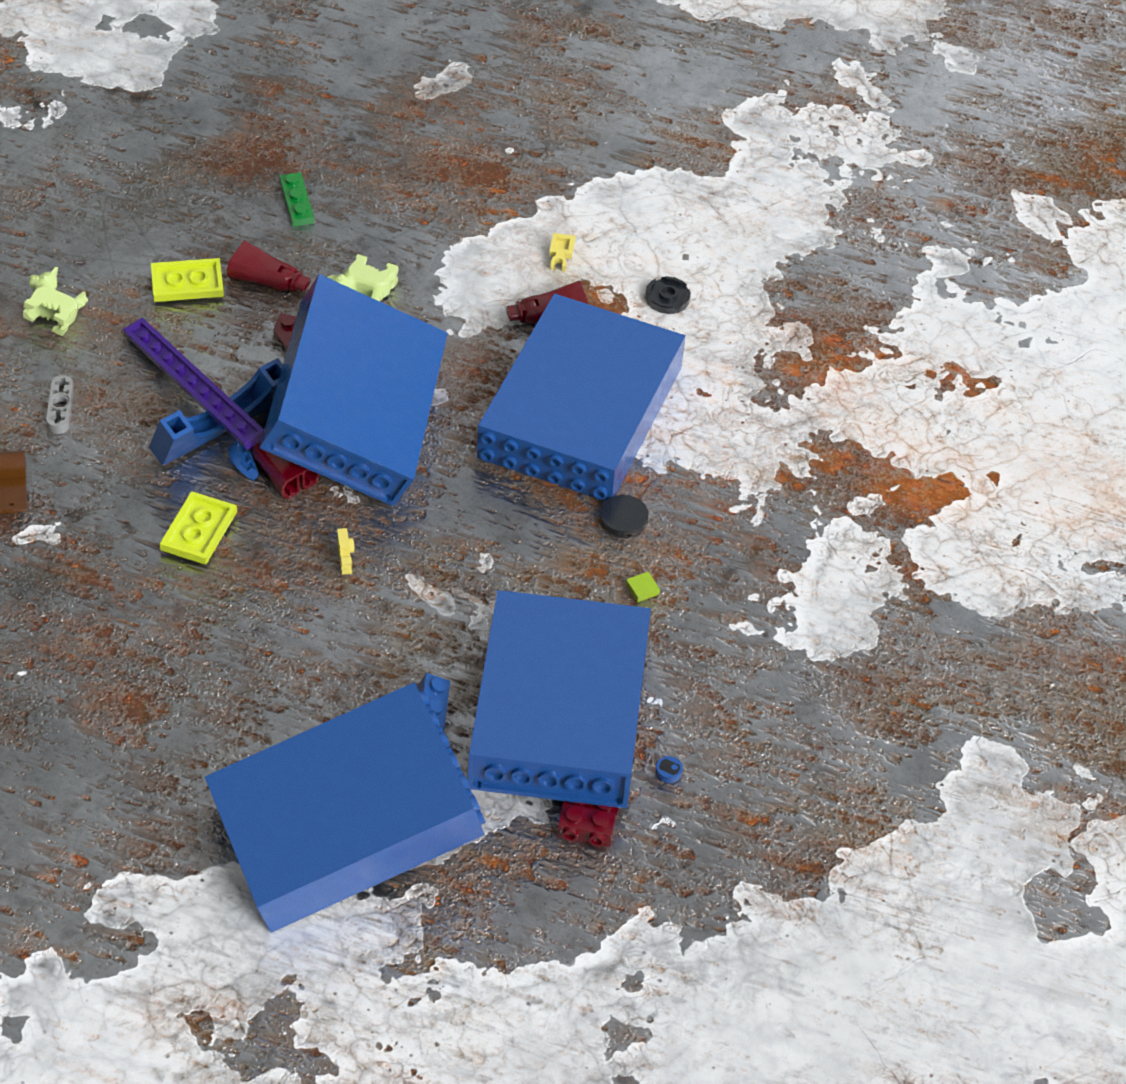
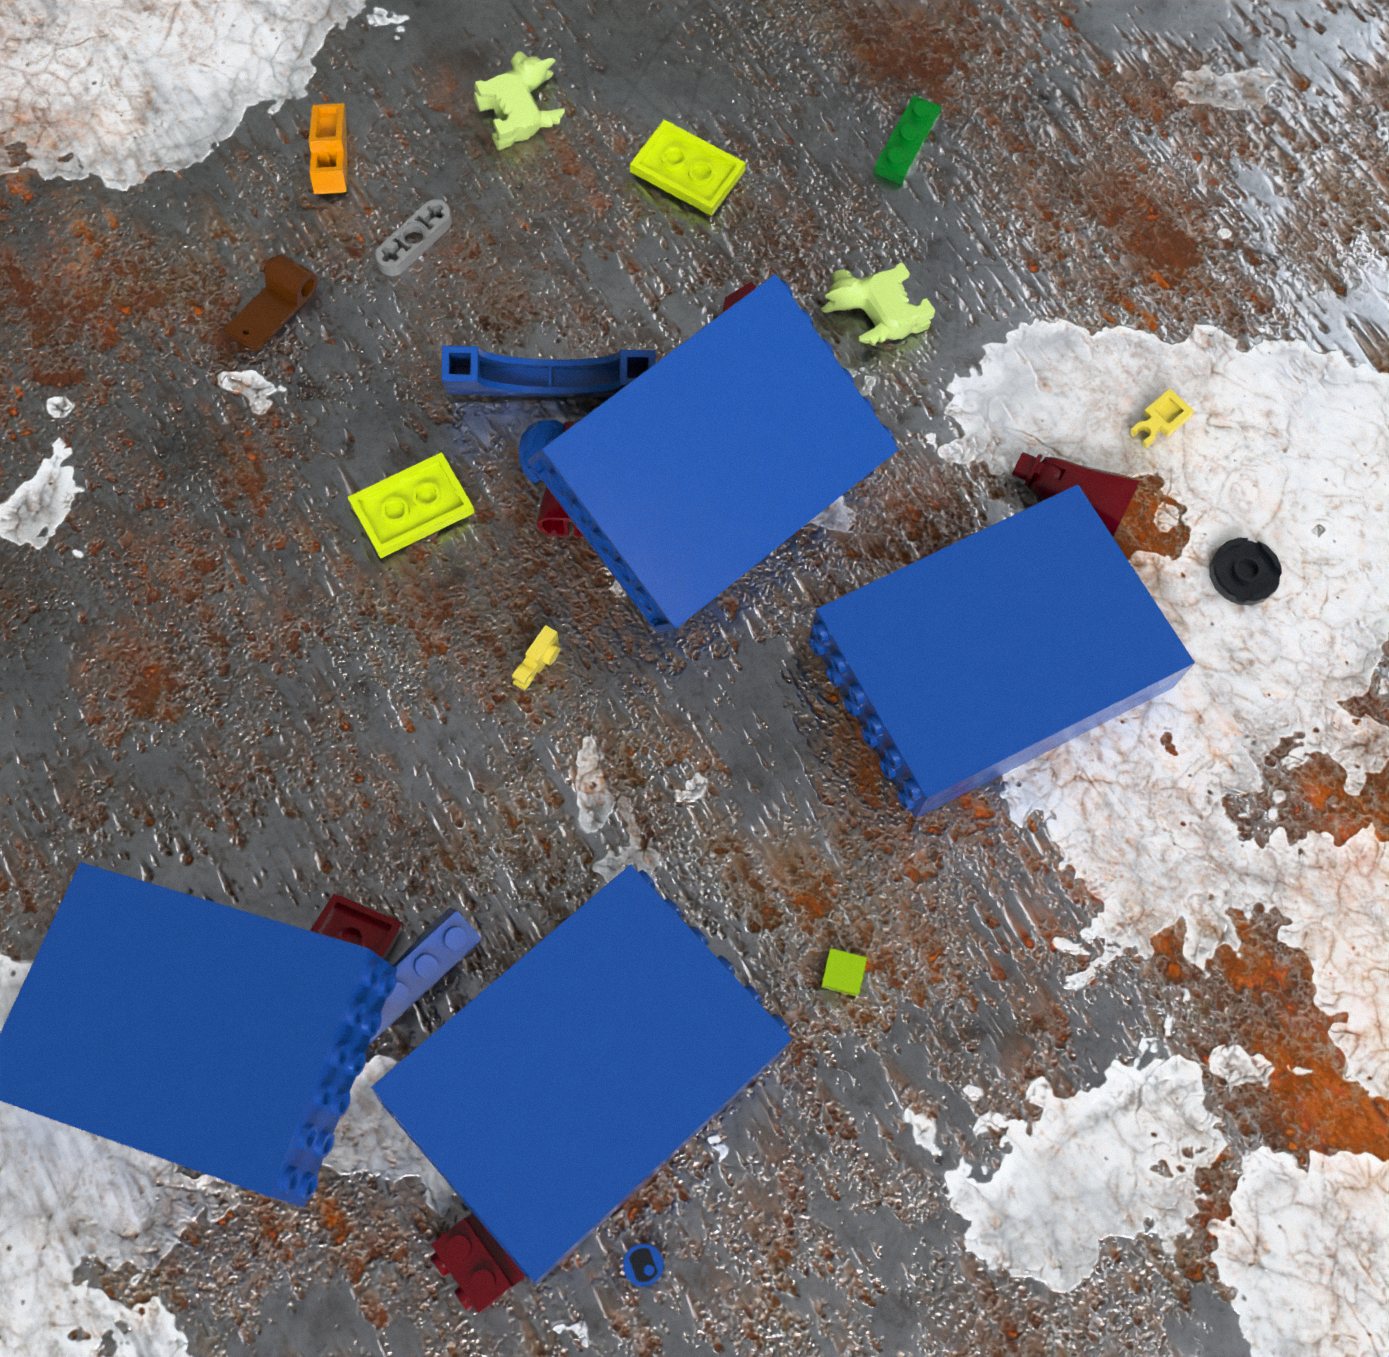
camera: 40 degrees right, 20 degrees up
dark purple plate [123,317,264,450] -> none
dark red piece [227,240,311,292] -> none
black tile [600,495,649,537] -> none

